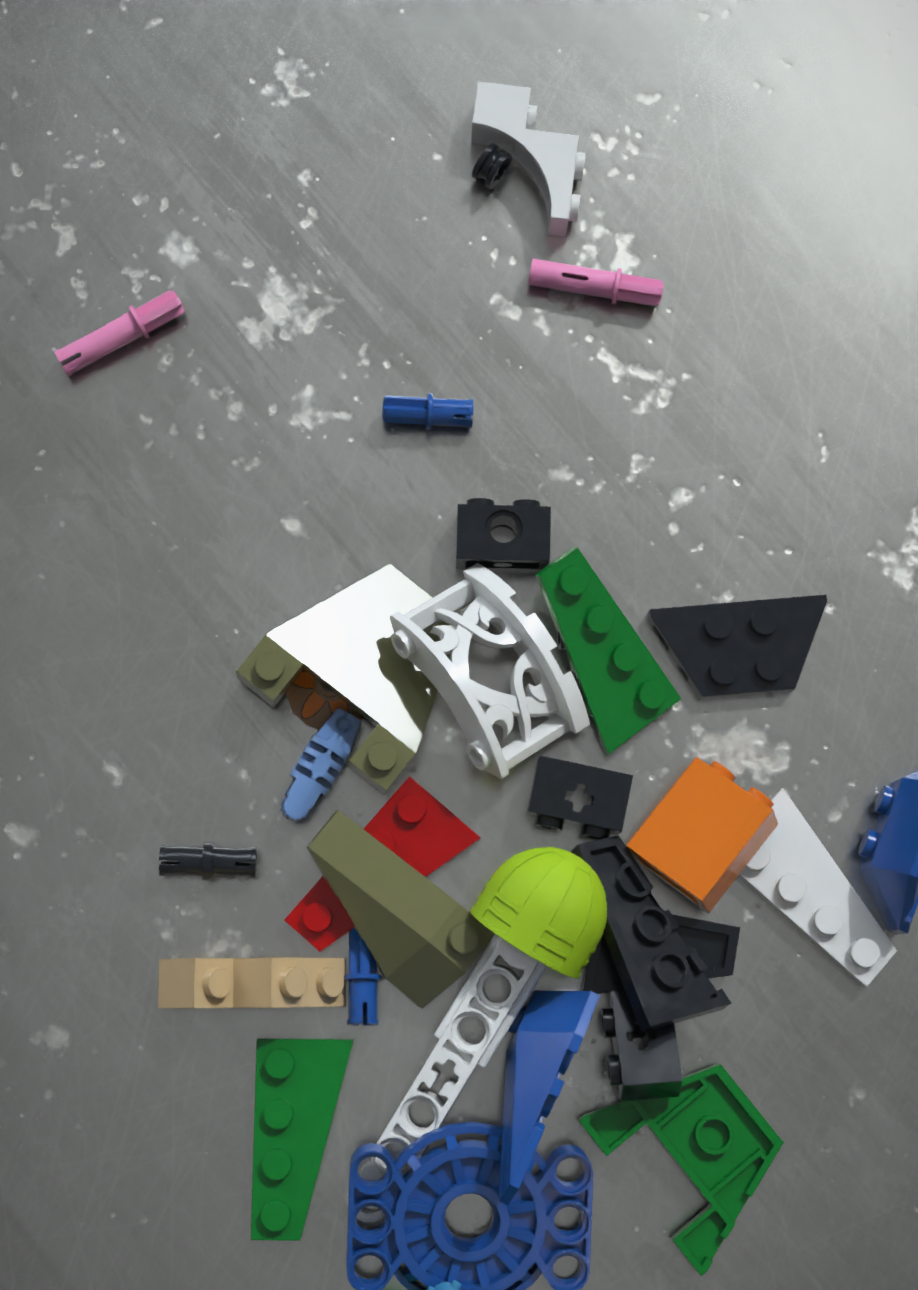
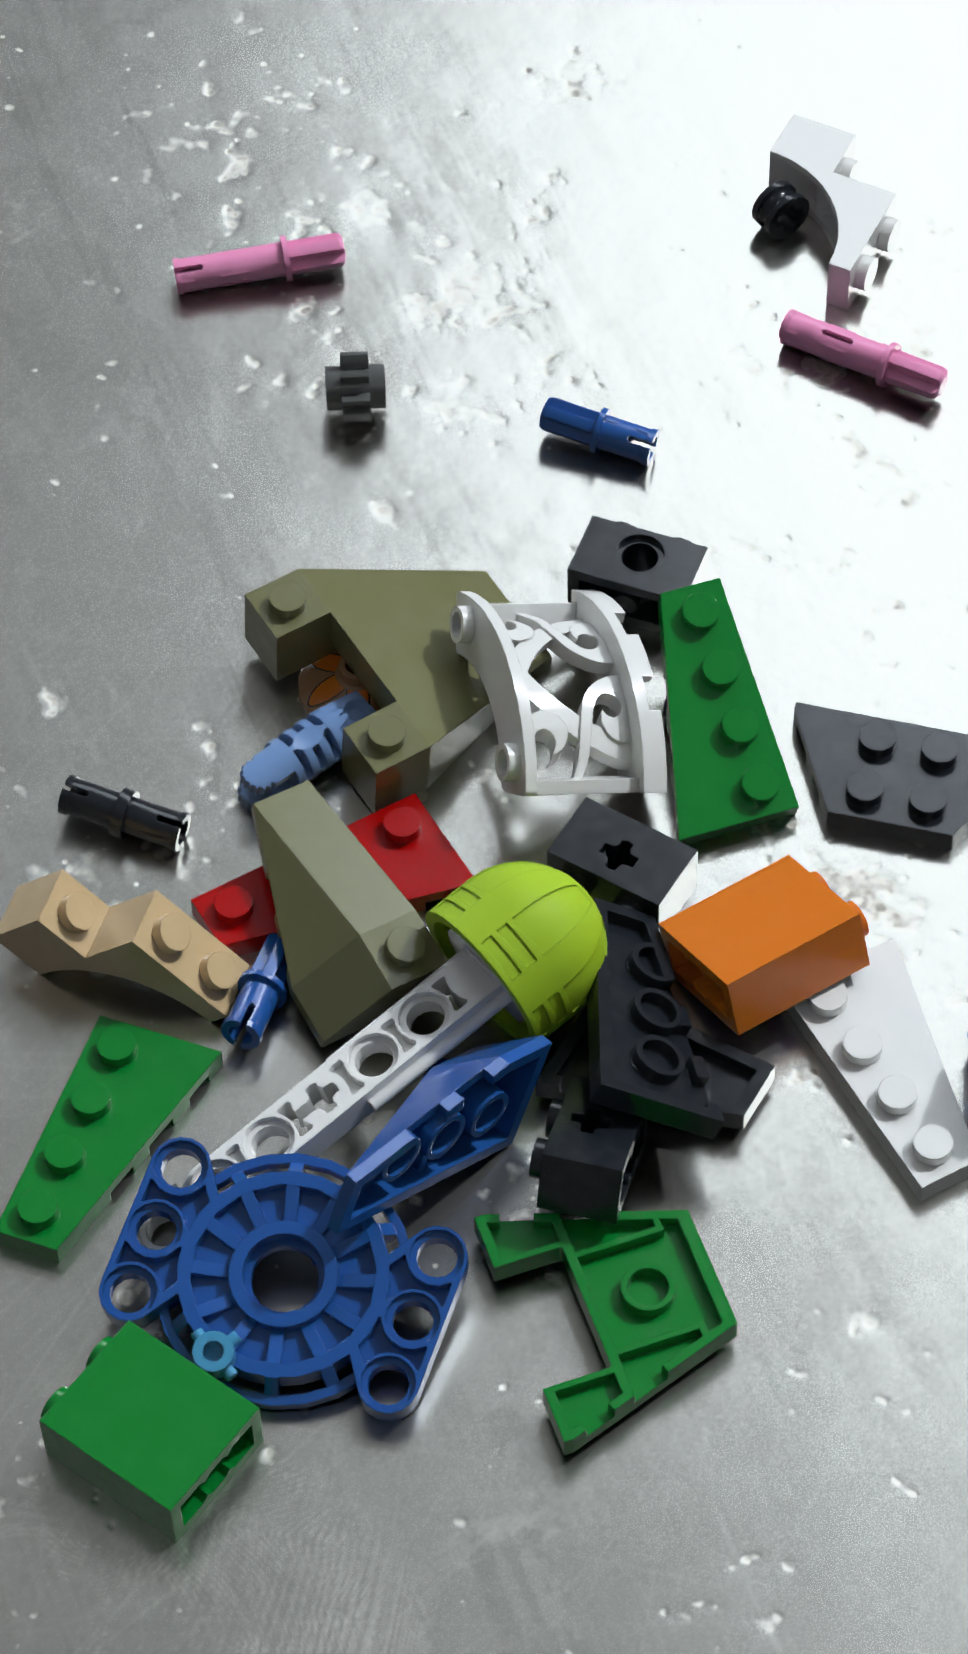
camera: 25 degrees right, 25 degrees down
none -> dark grey gear [325,351,386,424]

